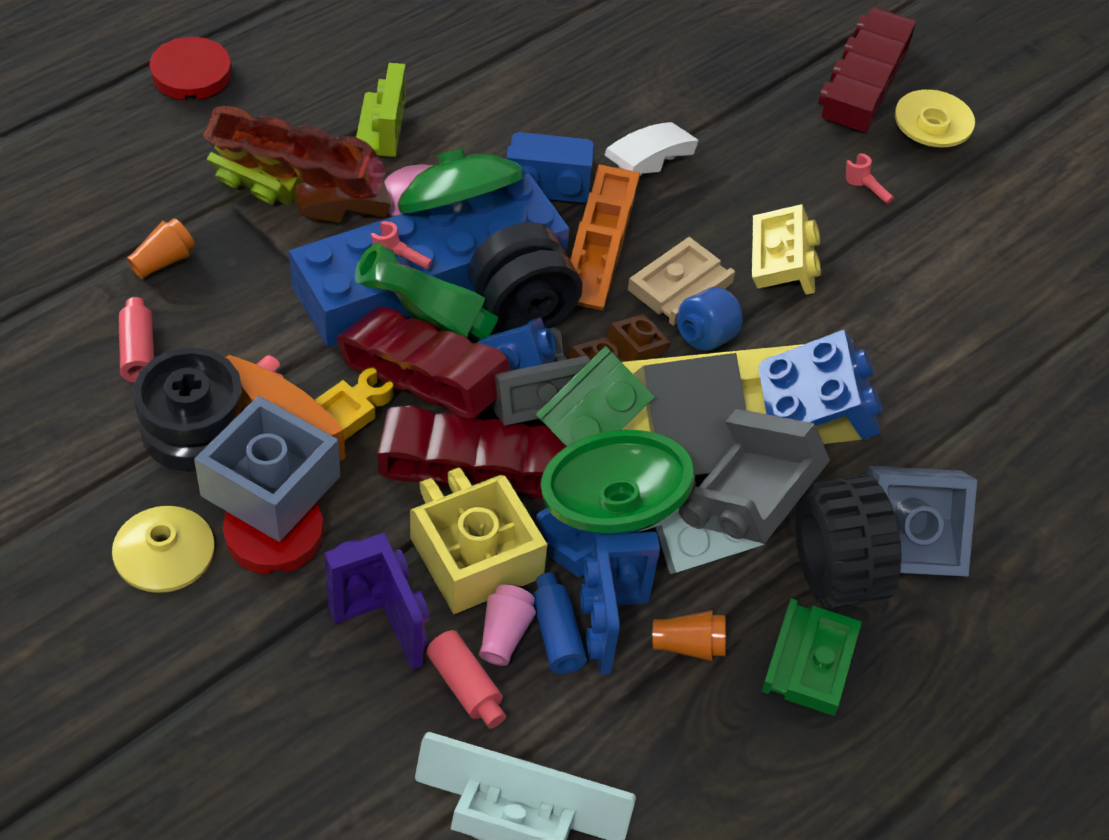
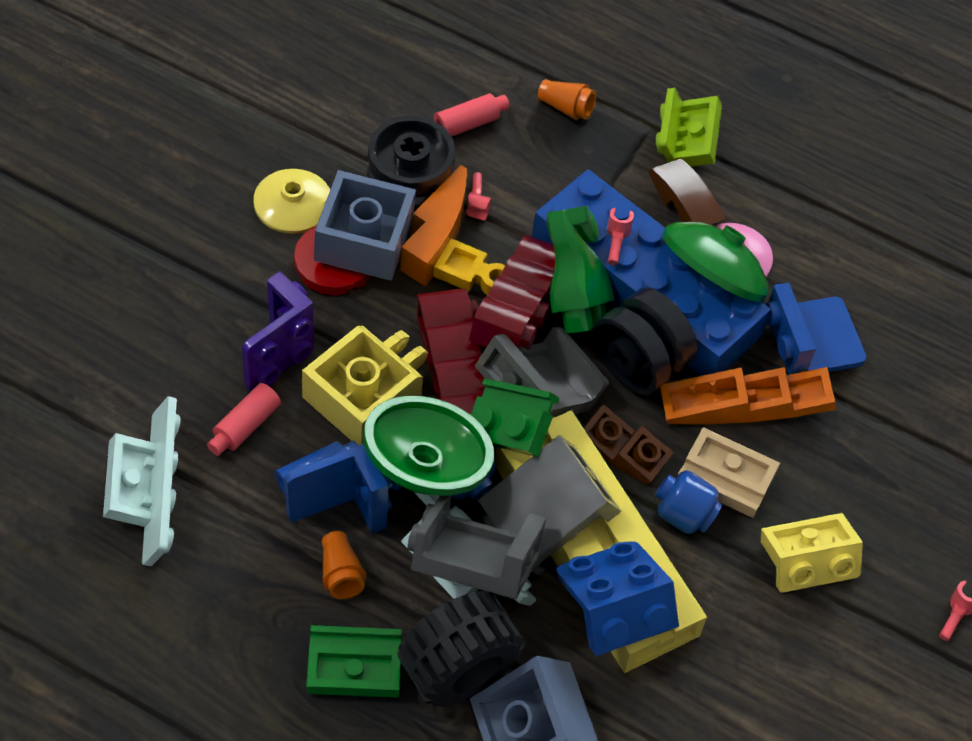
camera: 70 degrees right, 5 degrees up
red tile [149,37,232,100] -> none
clear red brick [203,106,386,199] -> none
lime bracket [355,63,406,157] -> none
blue bracket [478,317,557,371] -> none
bright pink cone [479,584,536,666] -> none
white slope [605,122,698,176] -> none

